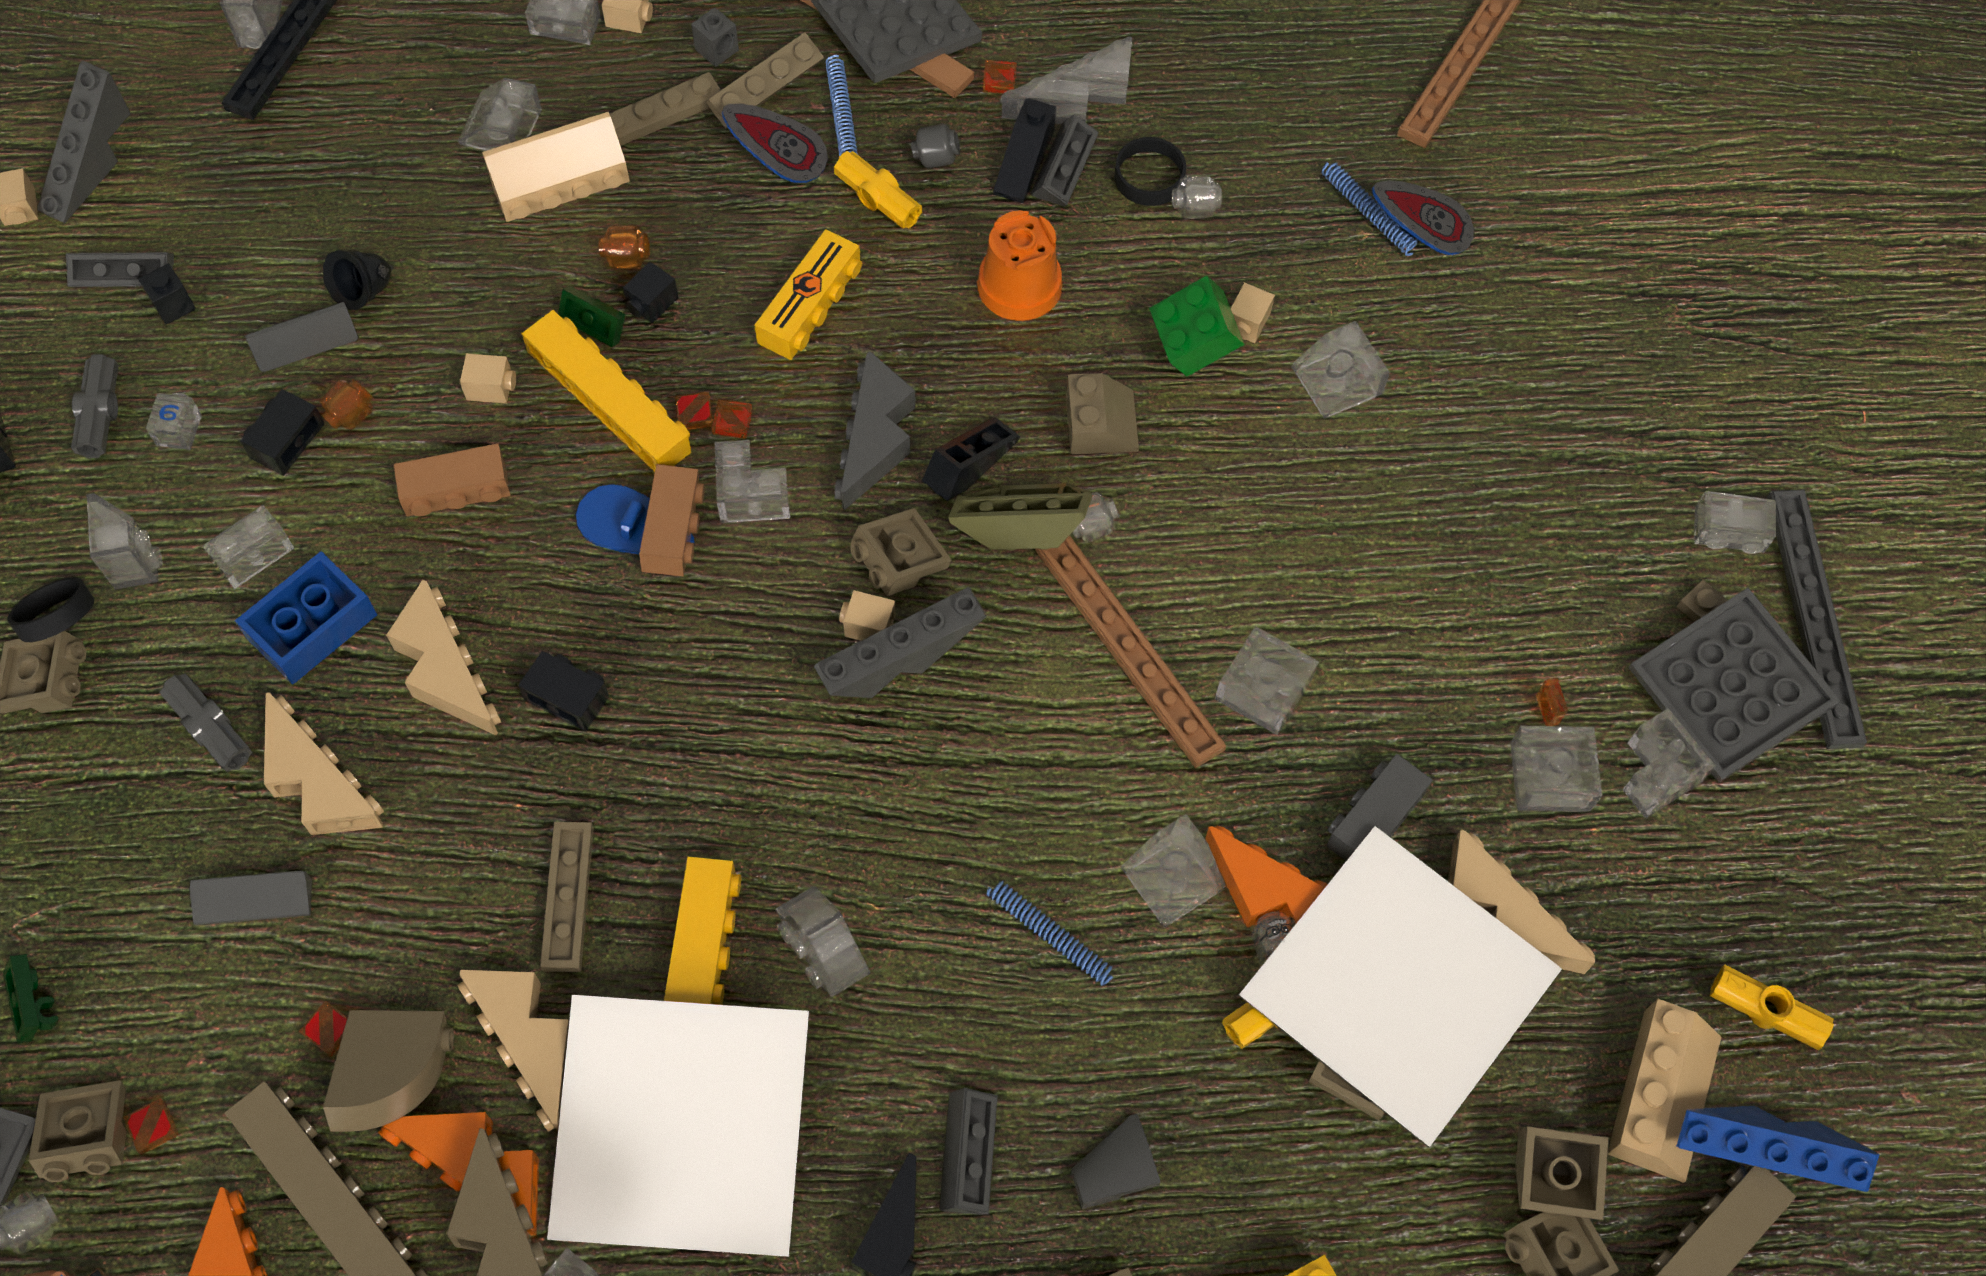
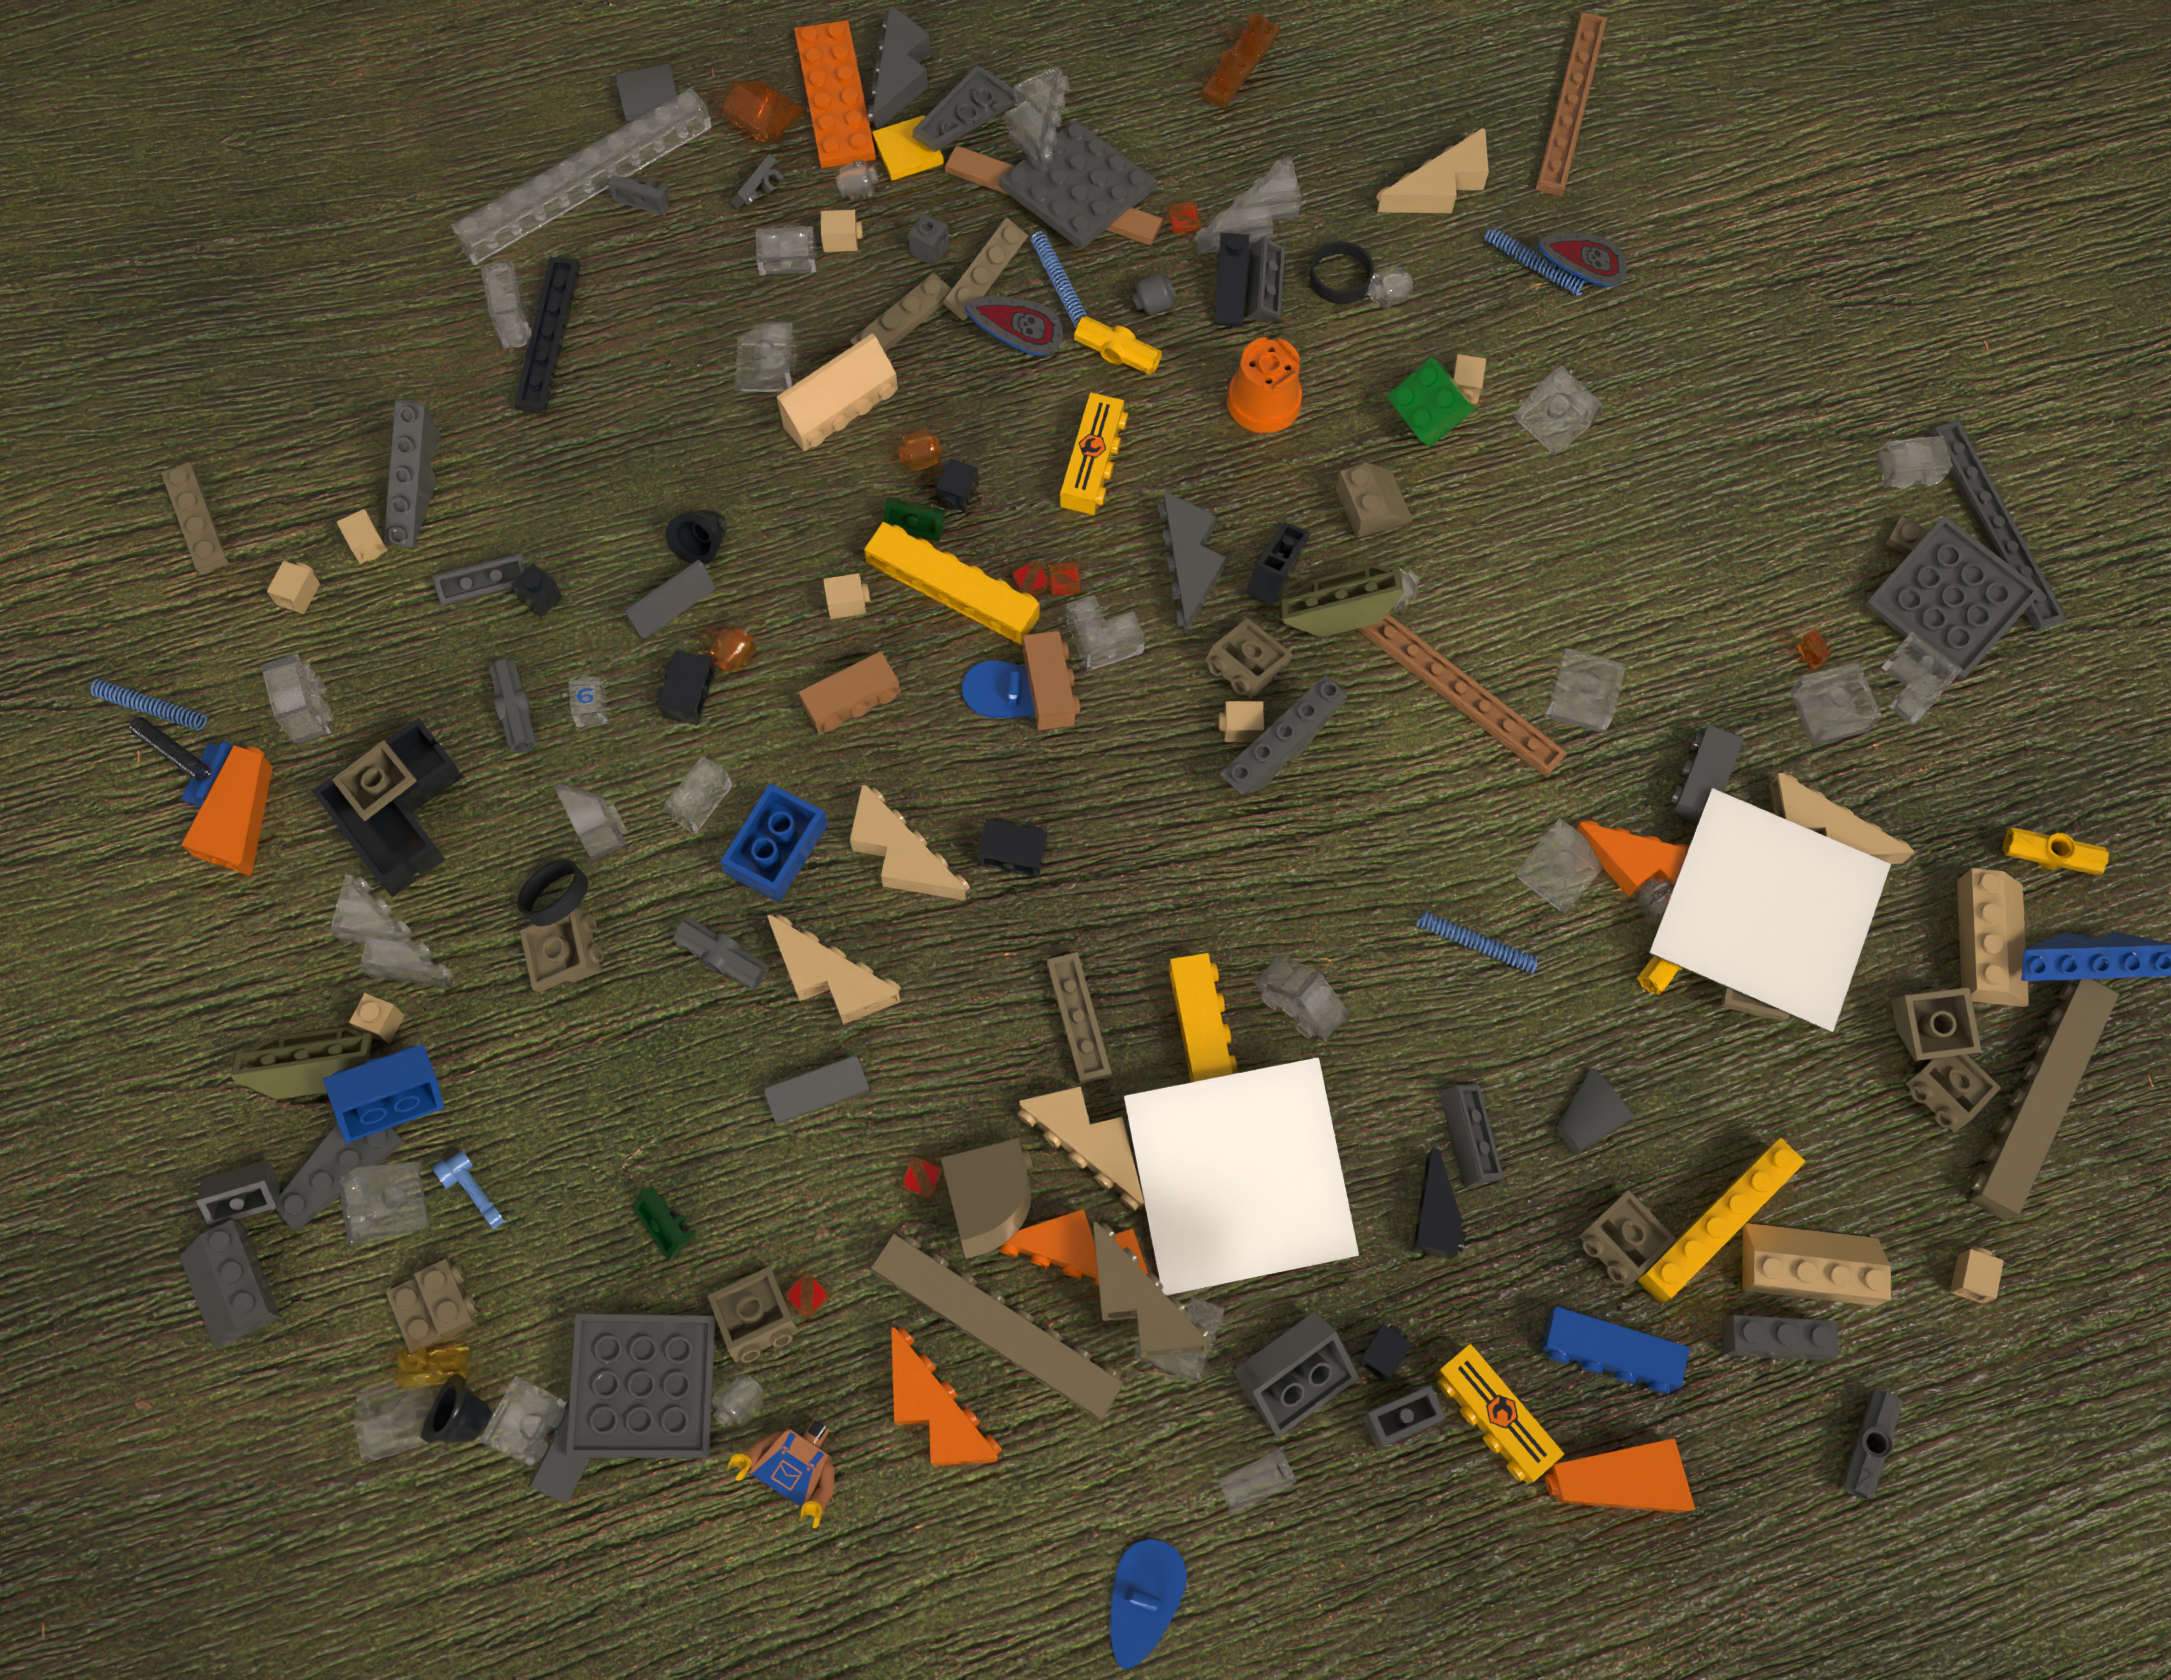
camera: 15 degrees left, 5 degrees up
none -> tan slope [1376,129,1489,213]

